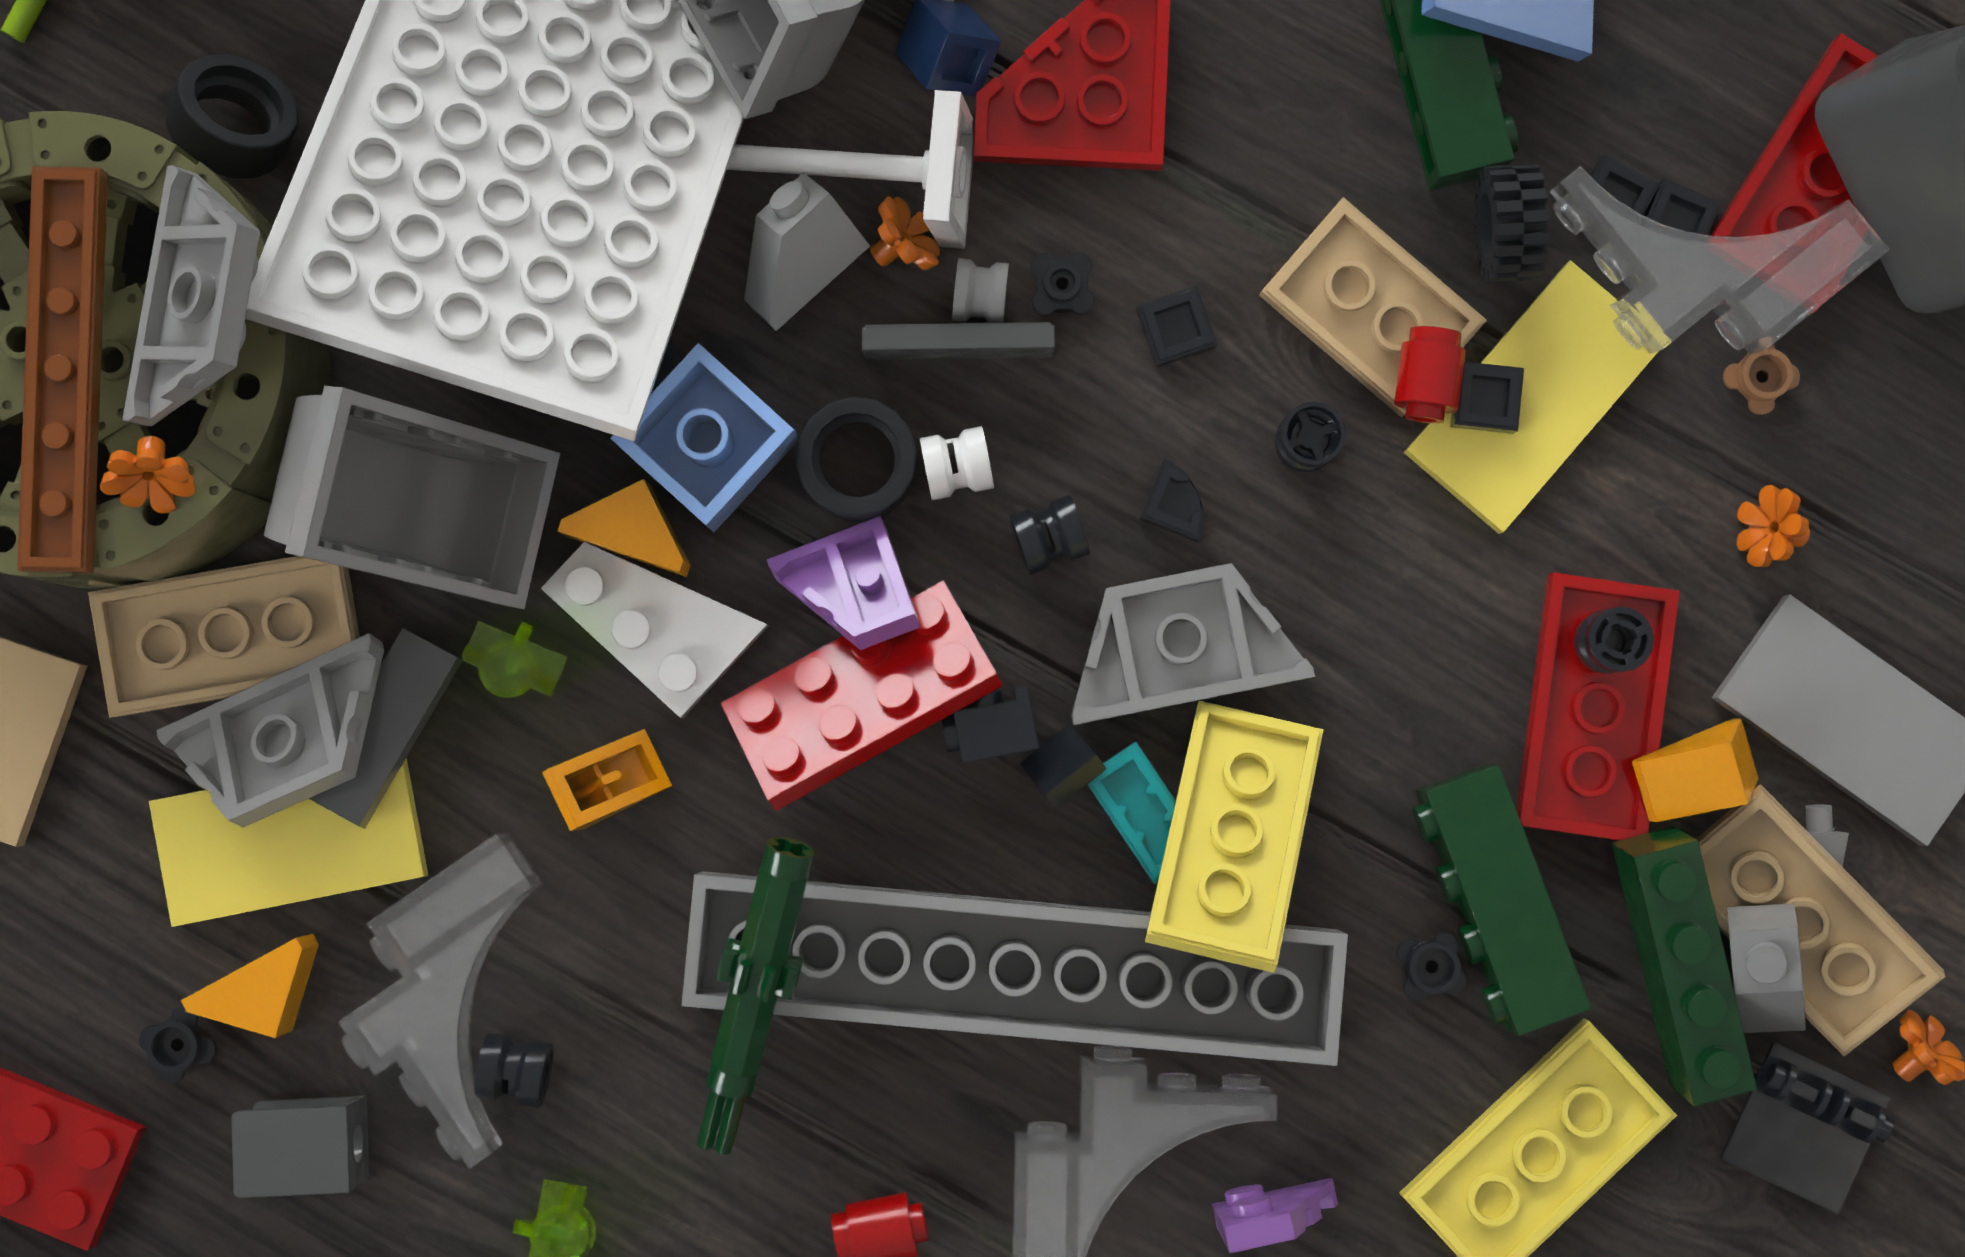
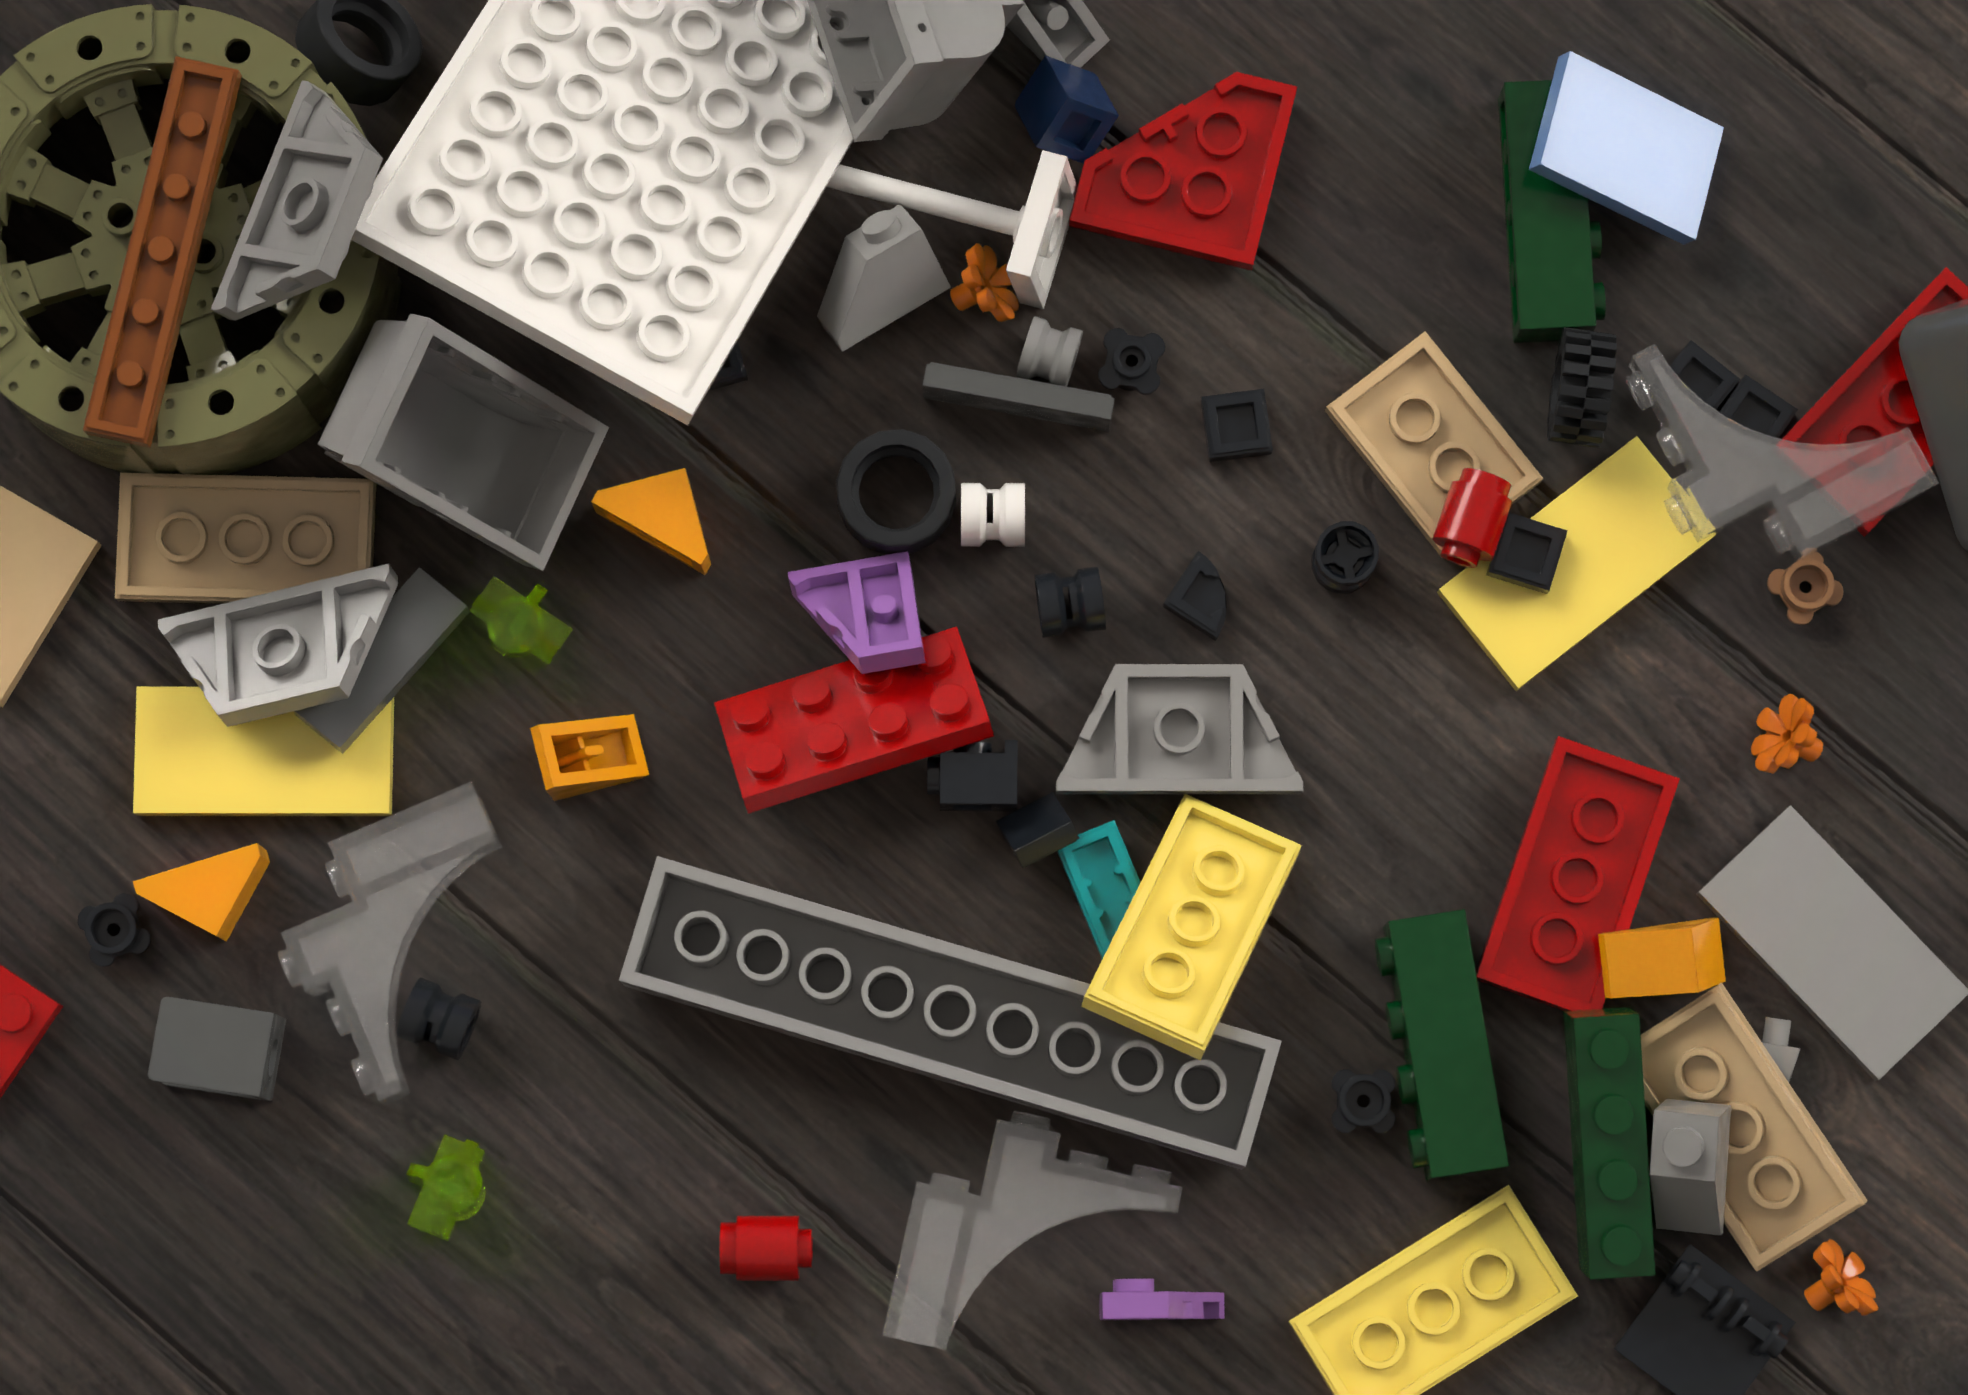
camera: 15 degrees right, 5 degrees down
orange plant [100,436,196,513] -> none
white wing [541,542,769,718] -> none
light blue brick [610,343,799,532] -> none
dark green piece [697,837,814,1155] -> none
black wheel [1573,606,1654,674] -> none

